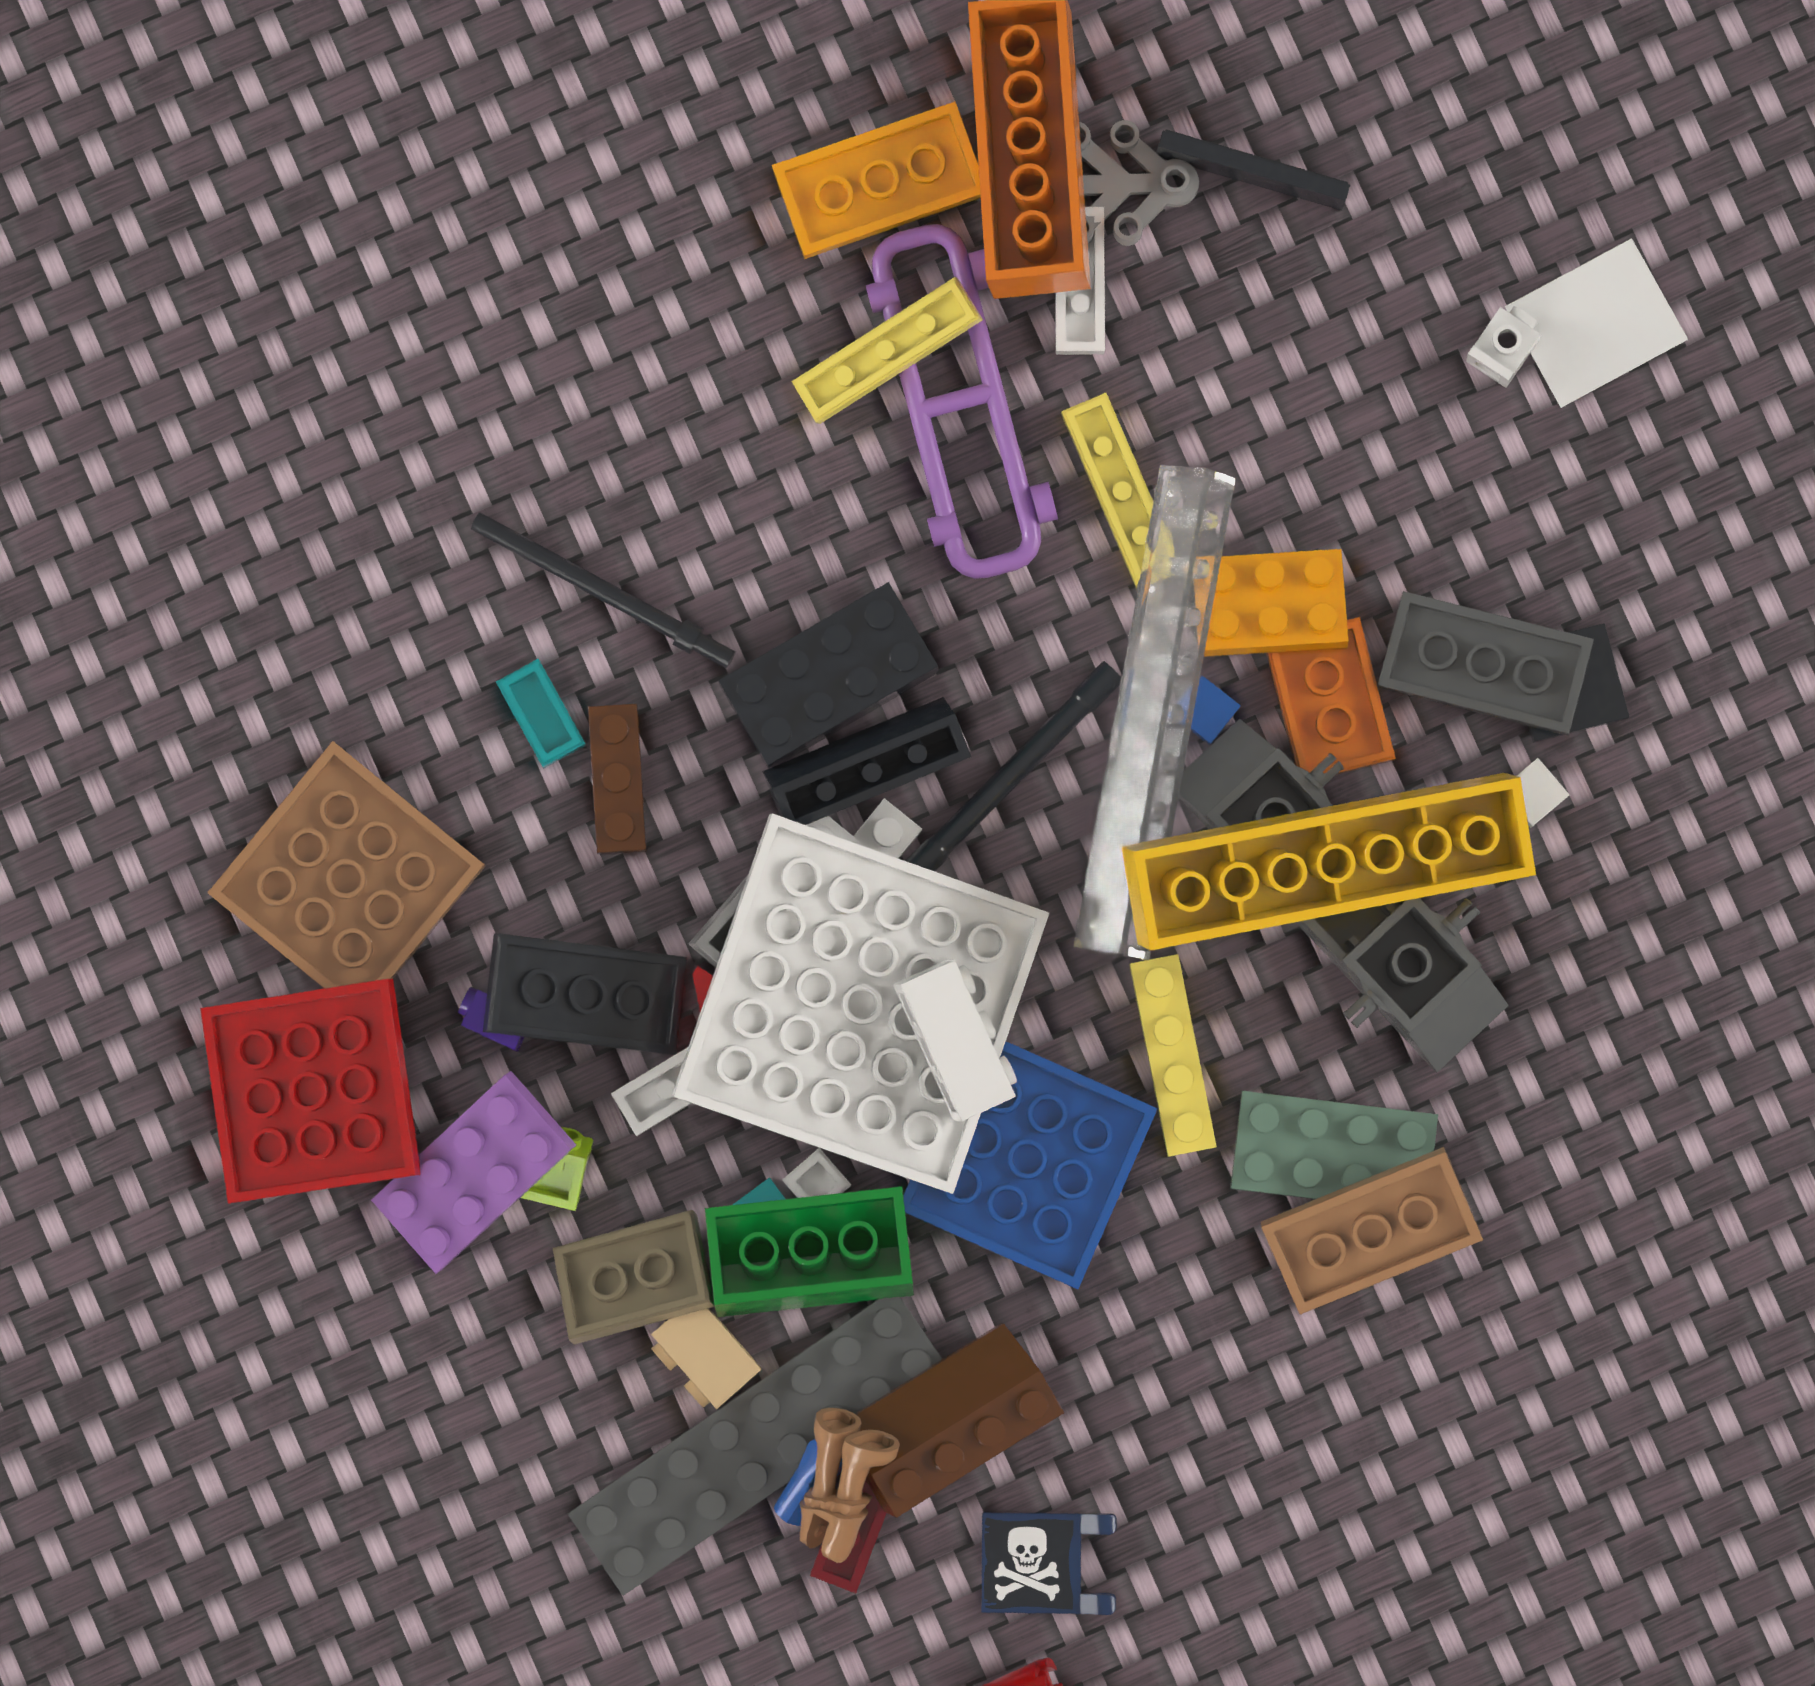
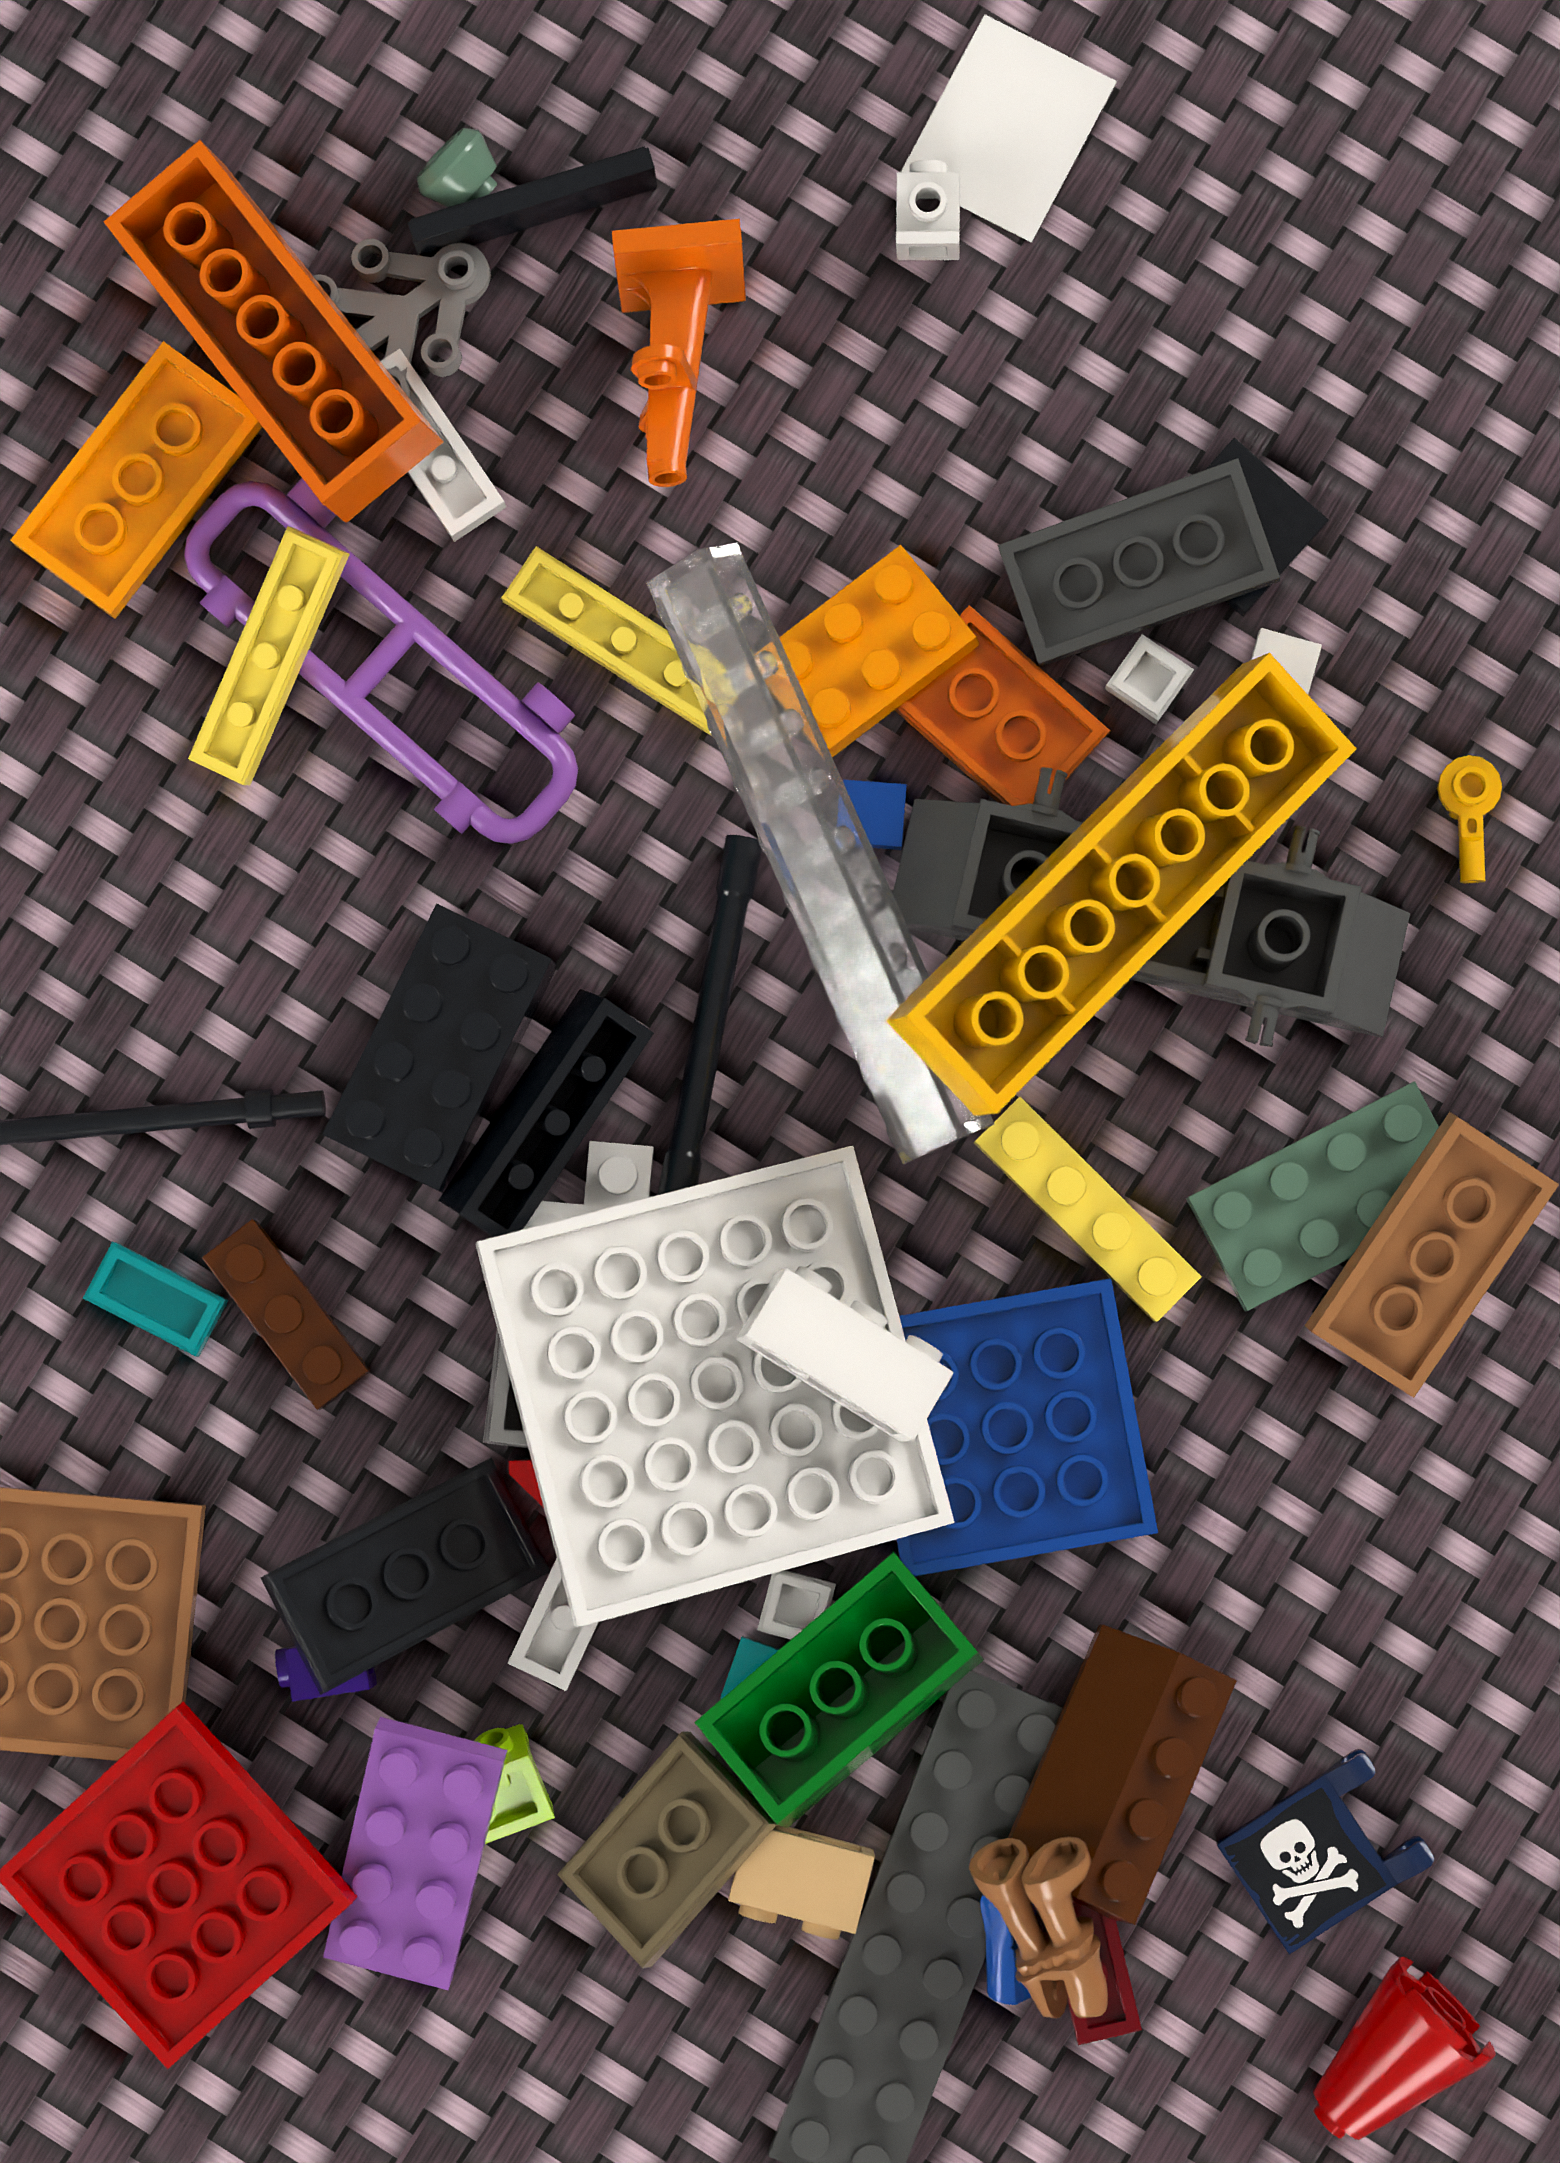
camera: 30 degrees left, 0 degrees up
none -> sand green cone [416,128,498,207]
none -> orange piece [612,219,746,487]
none -> white tile [1105,634,1194,724]
none -> yellow plate [1437,755,1502,883]

